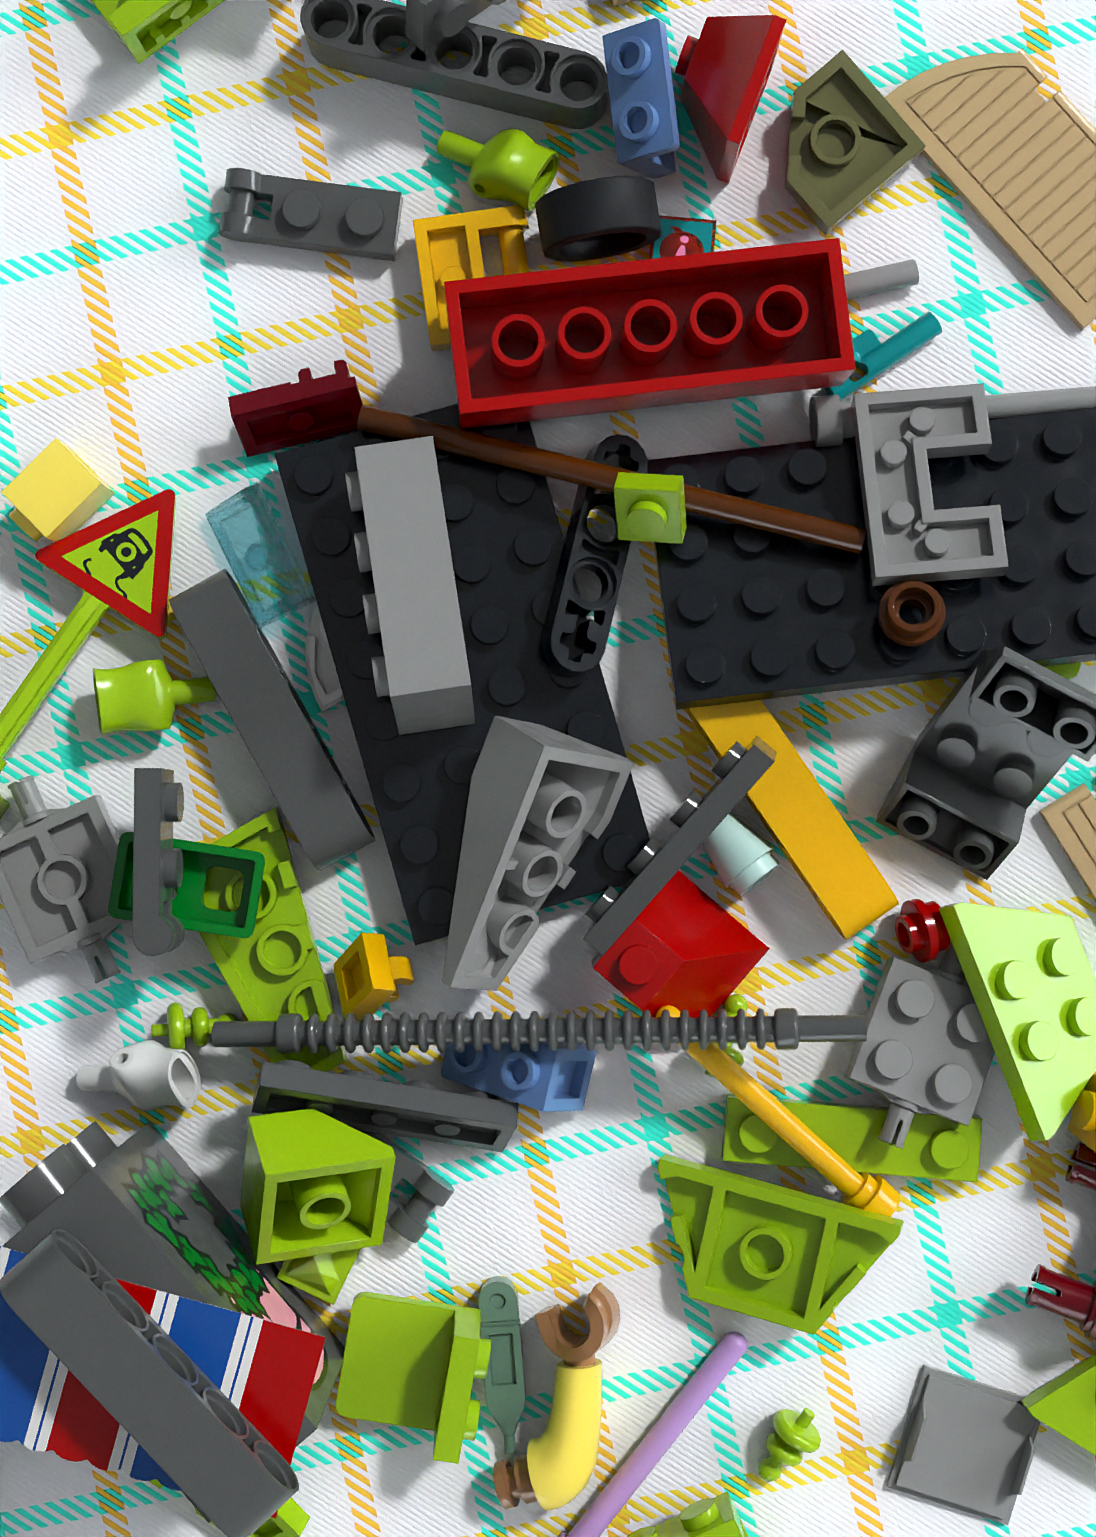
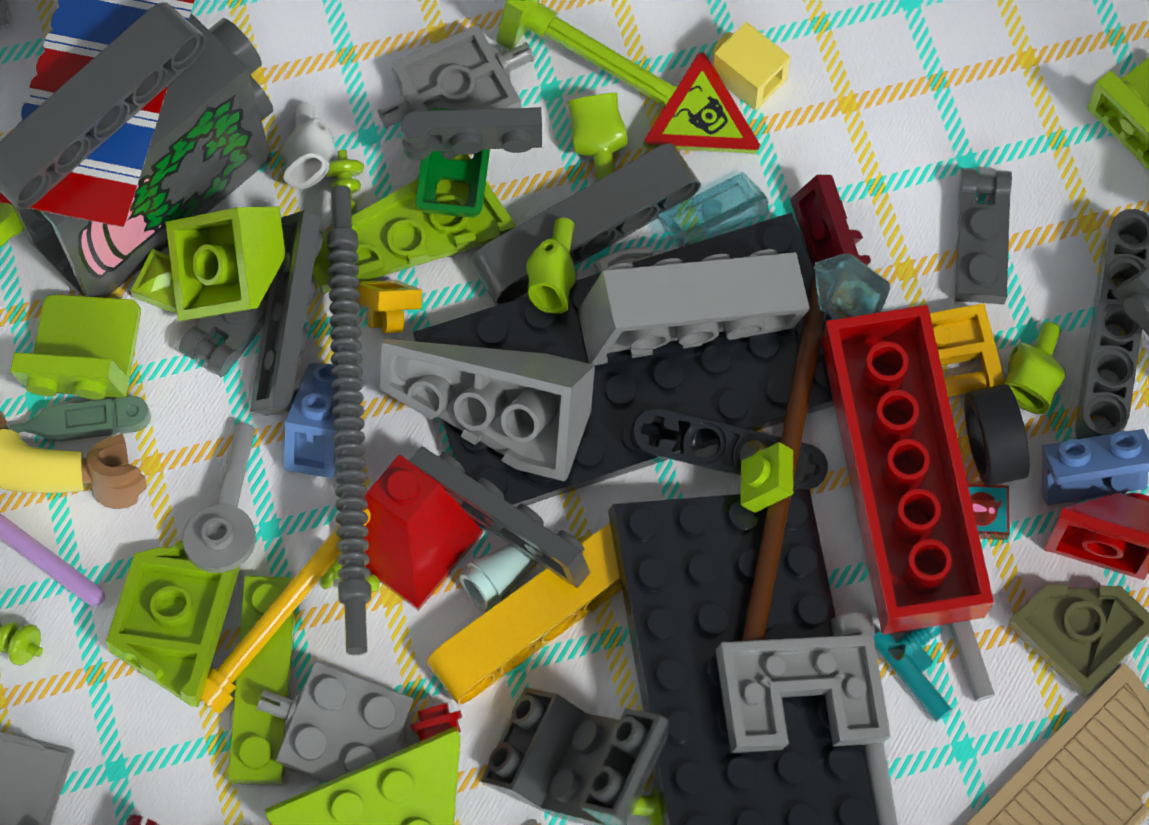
camera: 90 degrees right, 20 degrees down
reddish brown plate [878,580,946,646] -> none
none -> light grey piece [183,423,256,573]
none -> lime piece [526,217,577,314]
none -> clear light blue slope [814,253,890,319]

